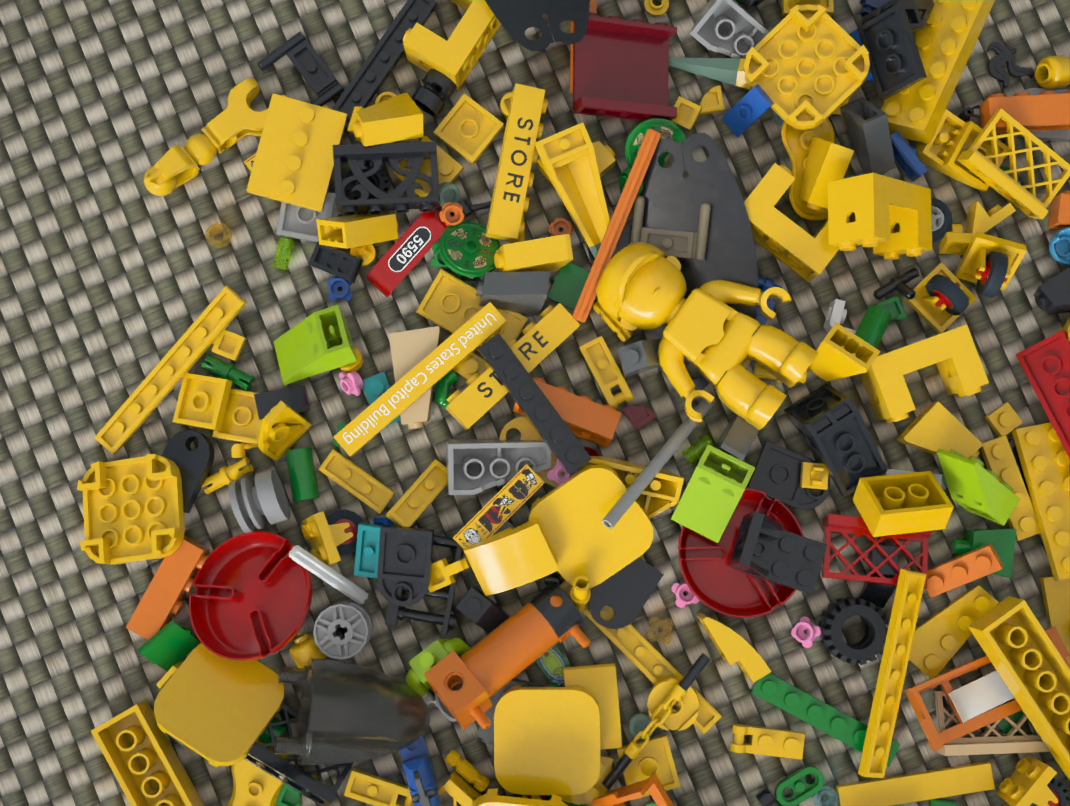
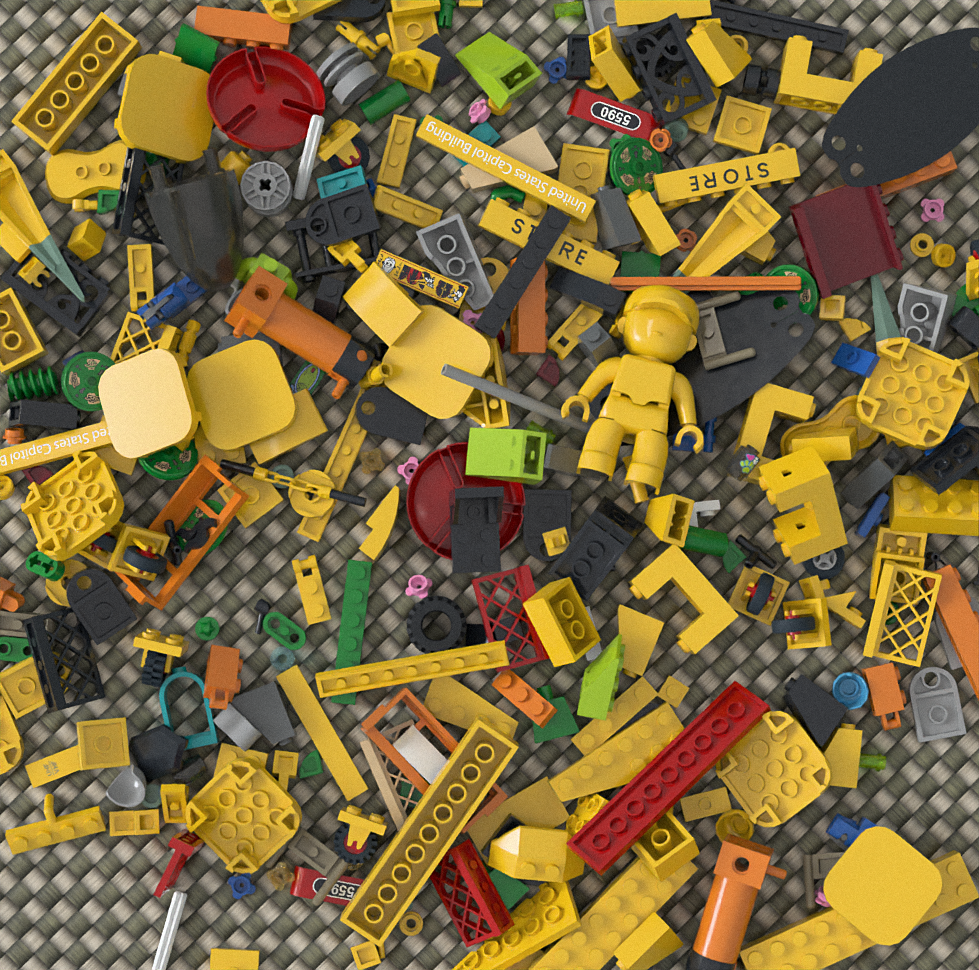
camera: 70 degrees right, 0 degrees up
none -> black slope [549,266,625,319]
none -> clear smoke brick [726,444,760,482]

